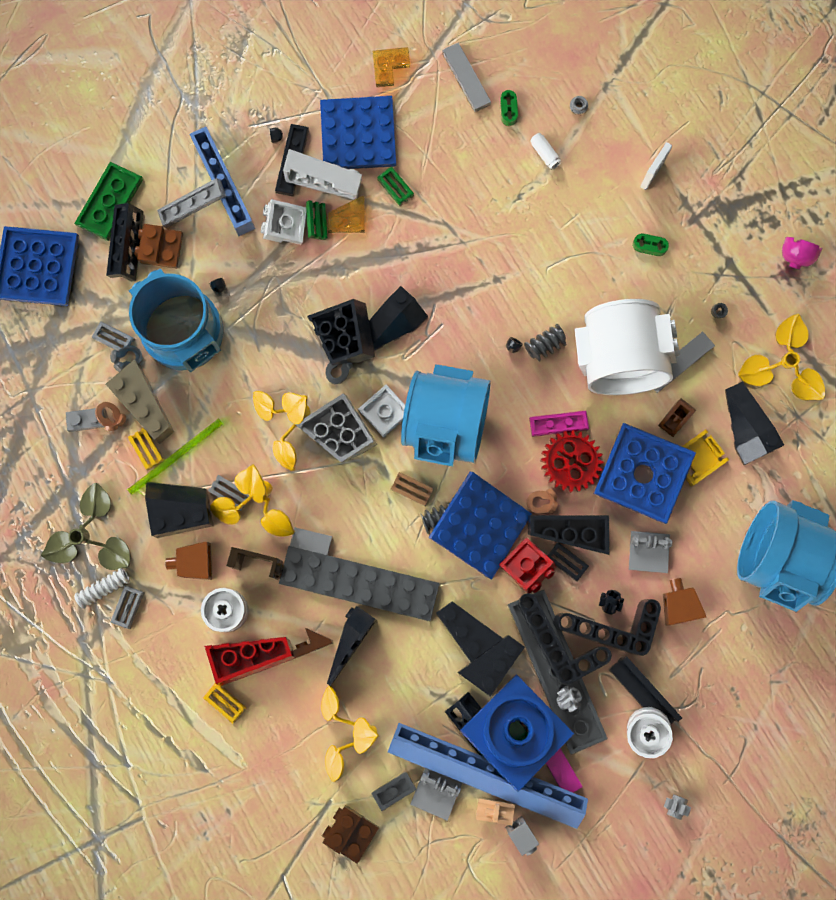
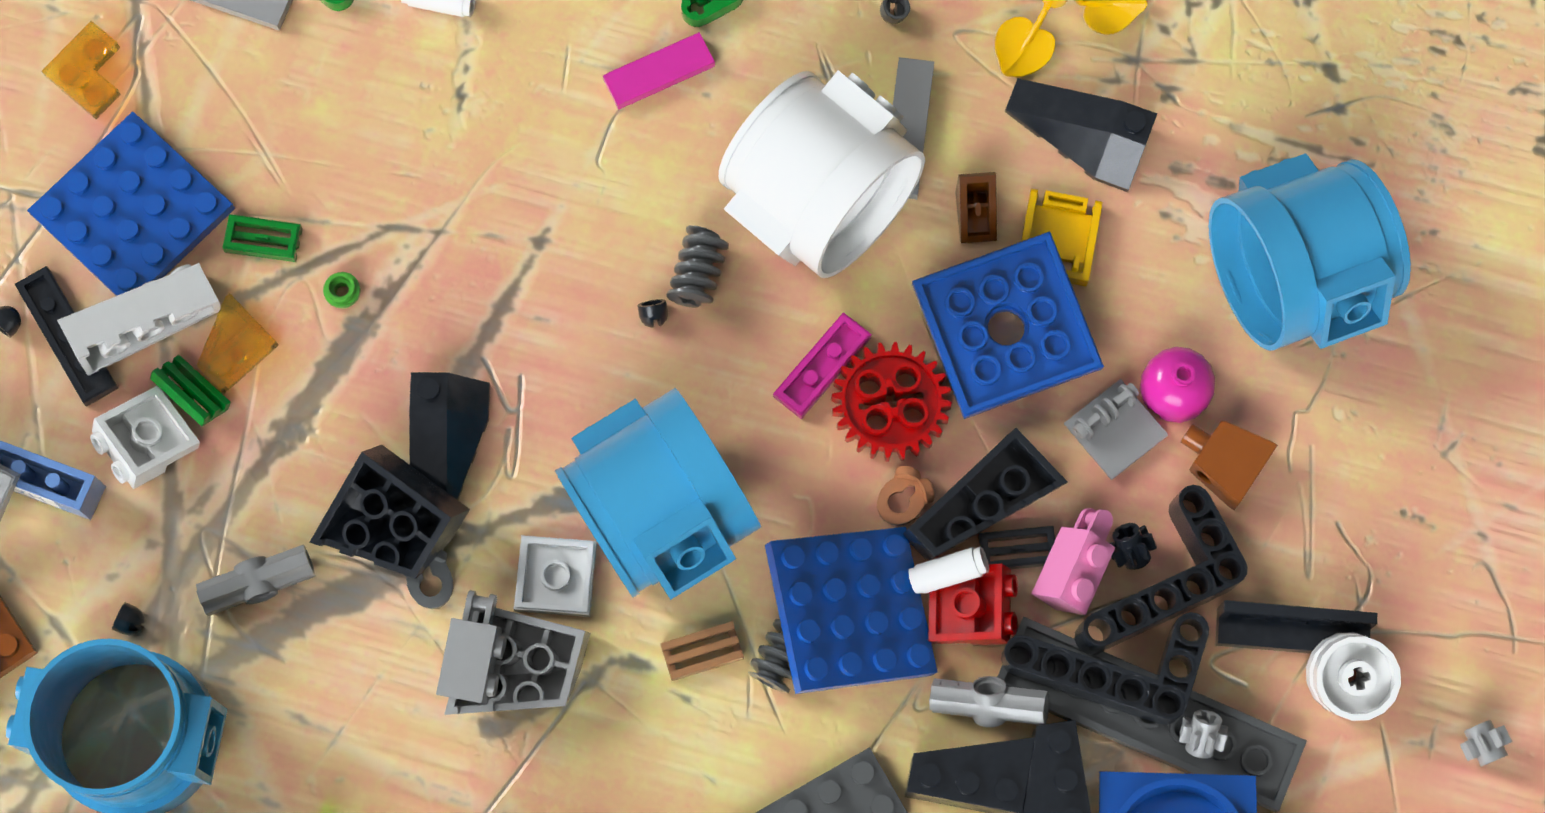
camera: 45 degrees left, 5 degrees down
yellow plant [253,391,310,471] -> none
none -> light grey piece [196,545,315,616]
none -> bright green plate [323,272,361,308]
none -> light grey brick [436,590,506,704]
none -> dark pink tile [603,32,715,110]
none -> white piece [909,547,989,594]
none -> light grey piece [929,676,1049,727]
none -> bright pink brick [1031,508,1115,615]
none -> dark pink cylinder [1140,347,1215,423]

